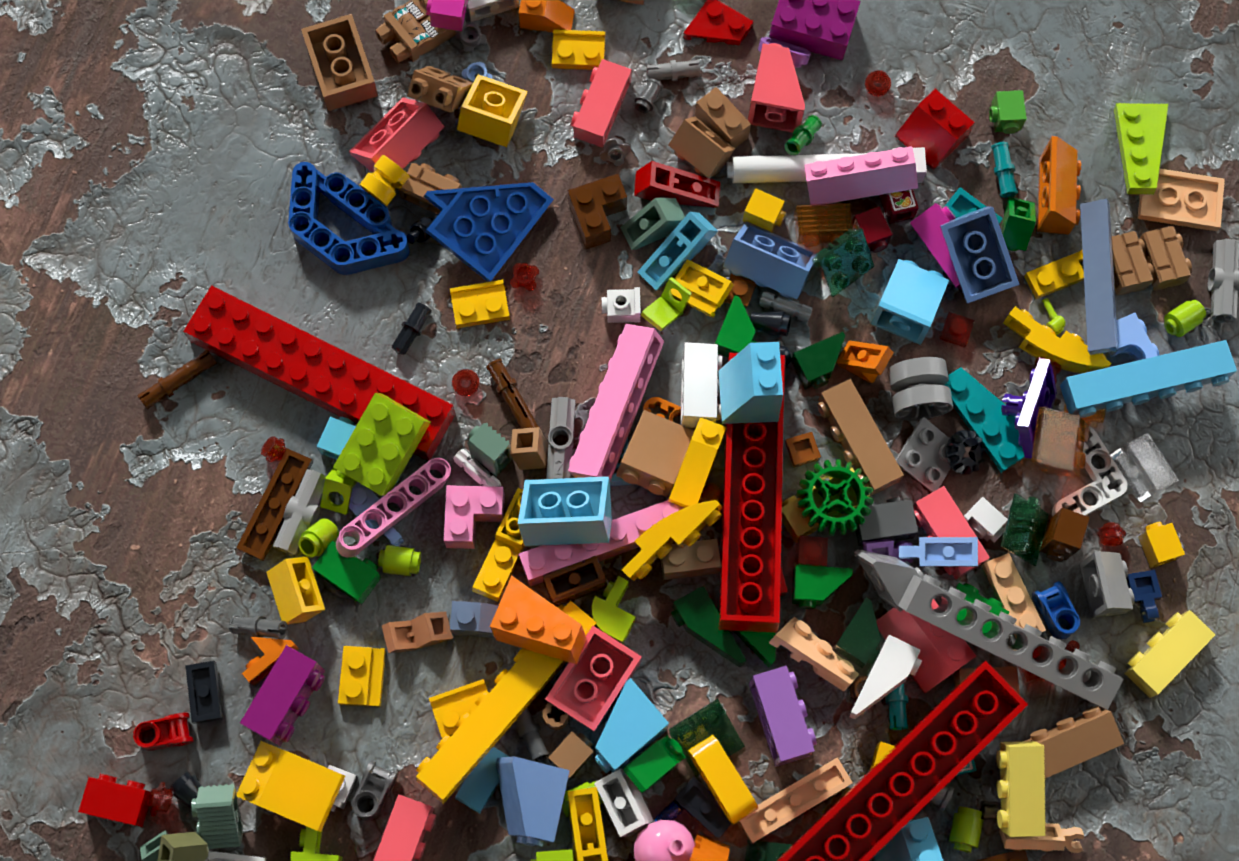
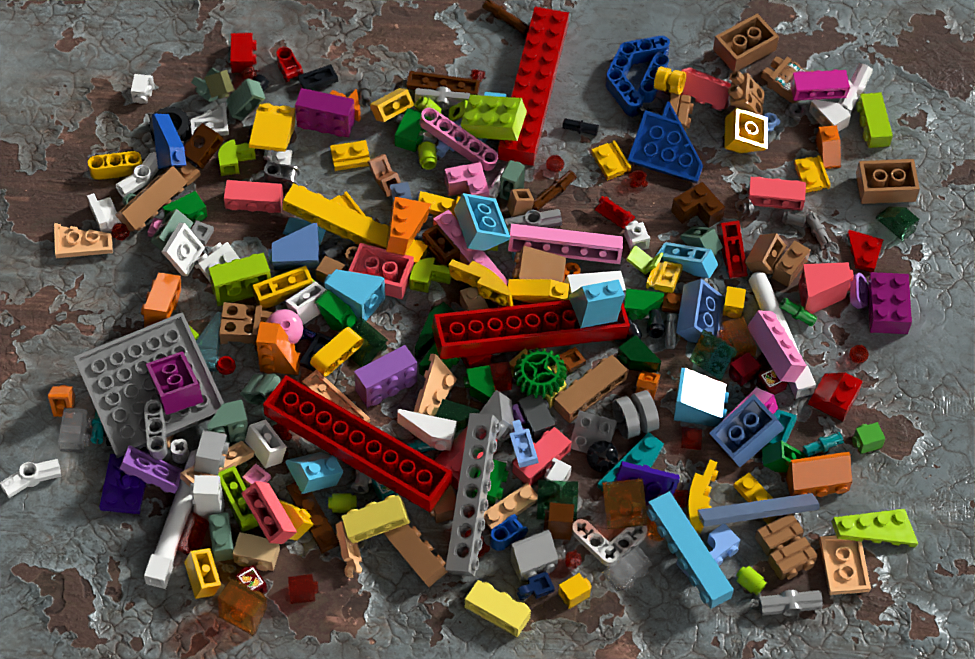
camera: 75 degrees right, 15 degrees down
lime hand [1042,298,1065,336] -> none
none -> red hinge [595,196,635,230]

